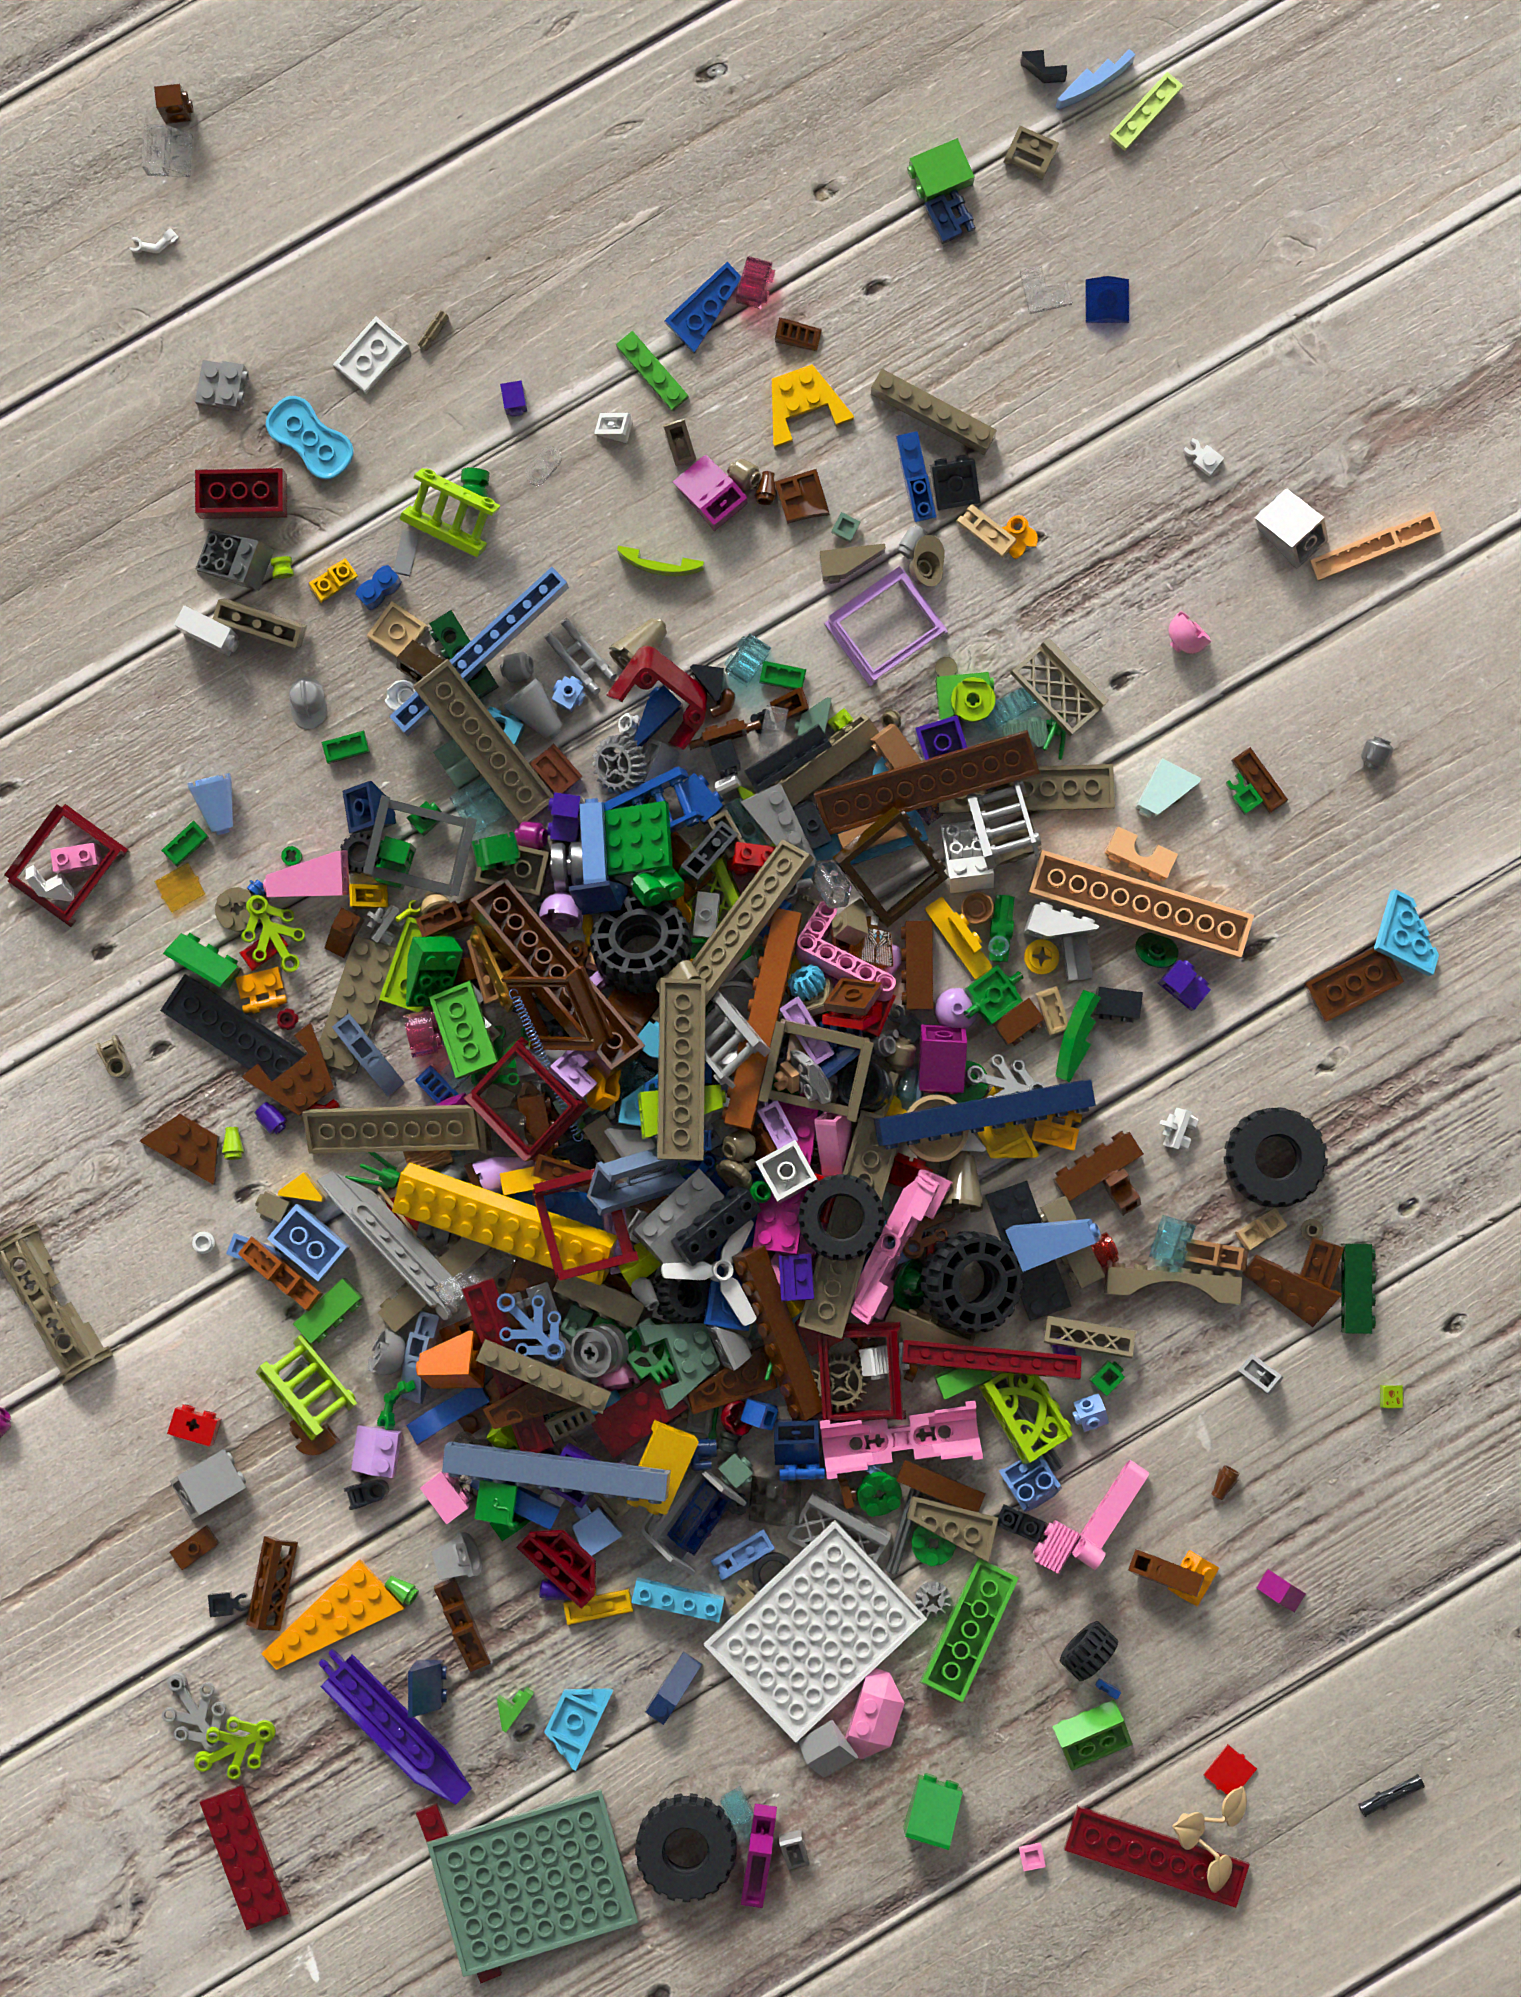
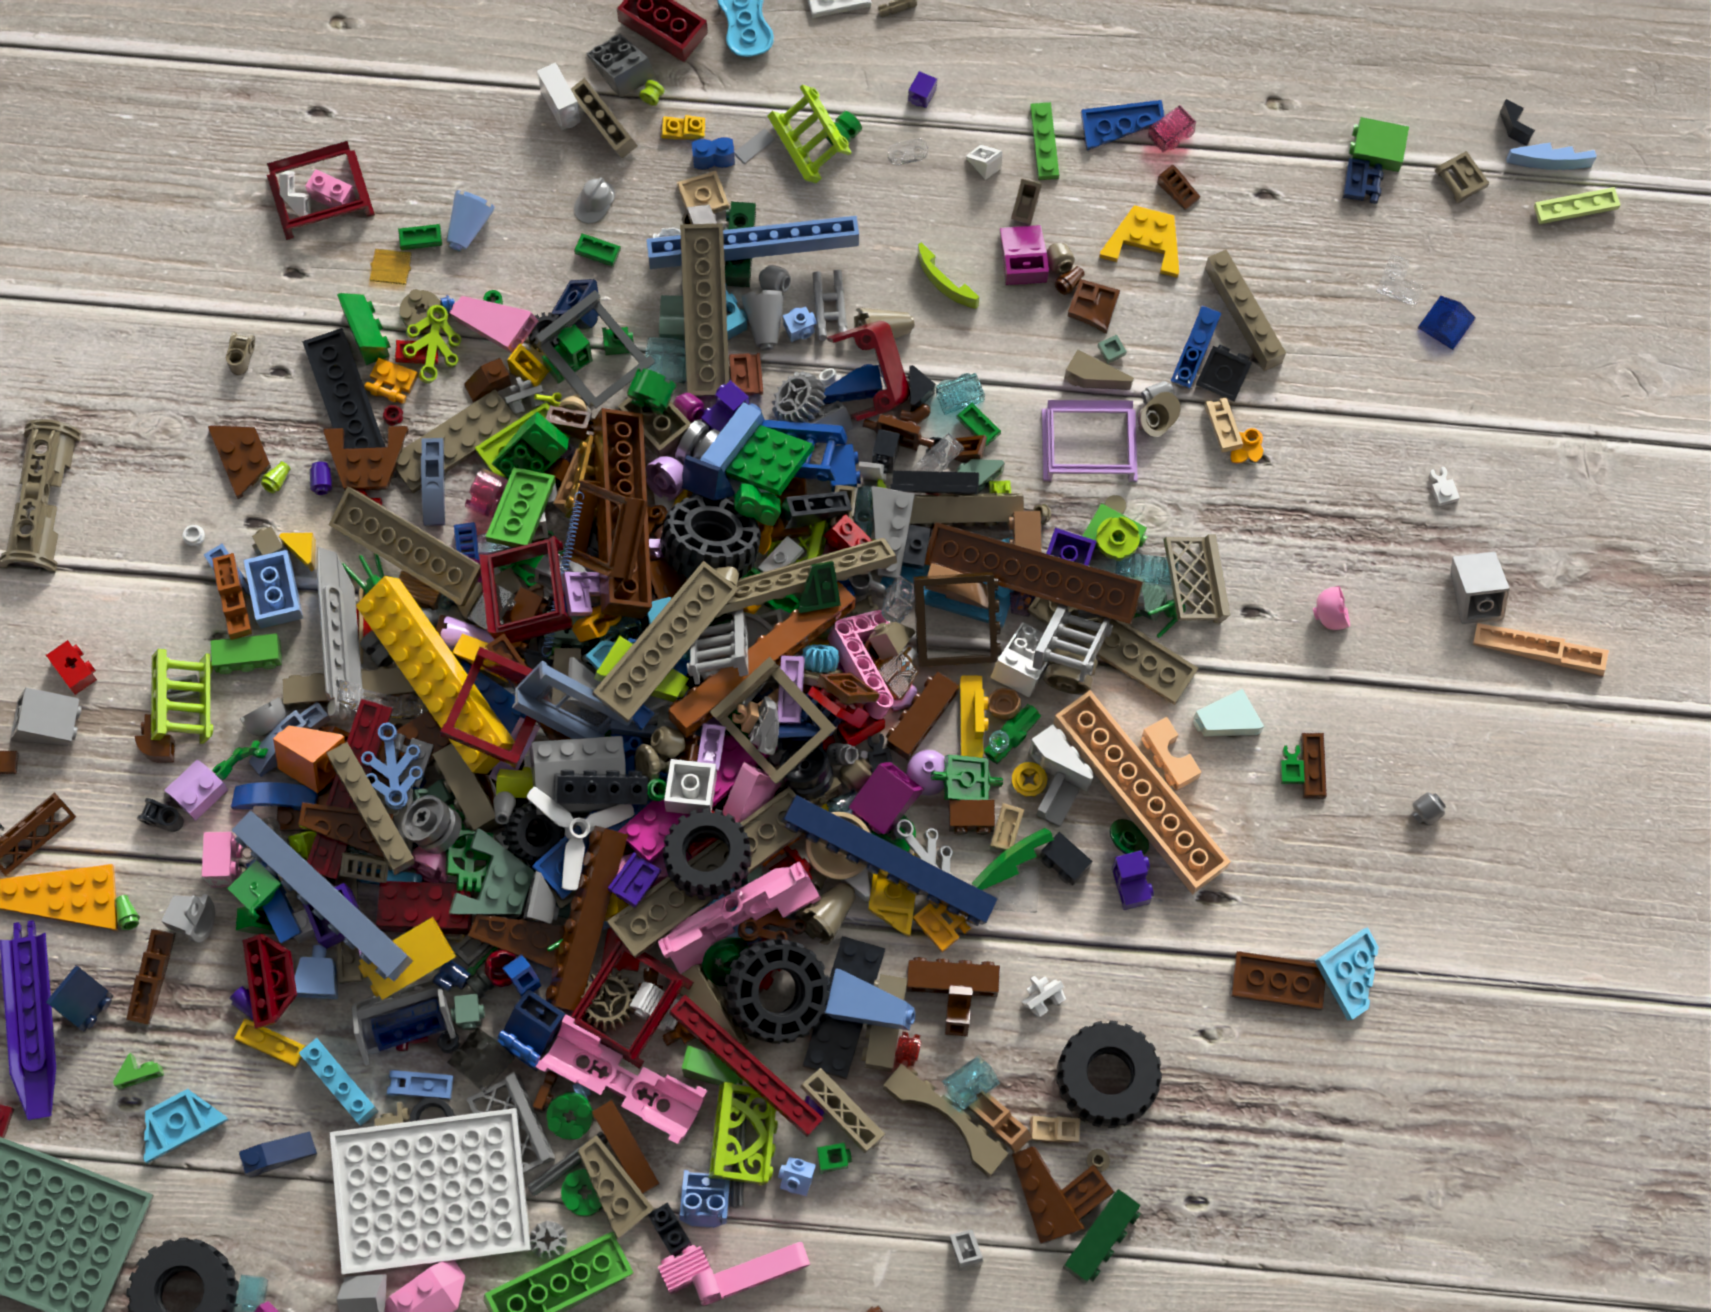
camera: 30 degrees right, 15 degrees down
none -> dark green wing [797,561,841,613]

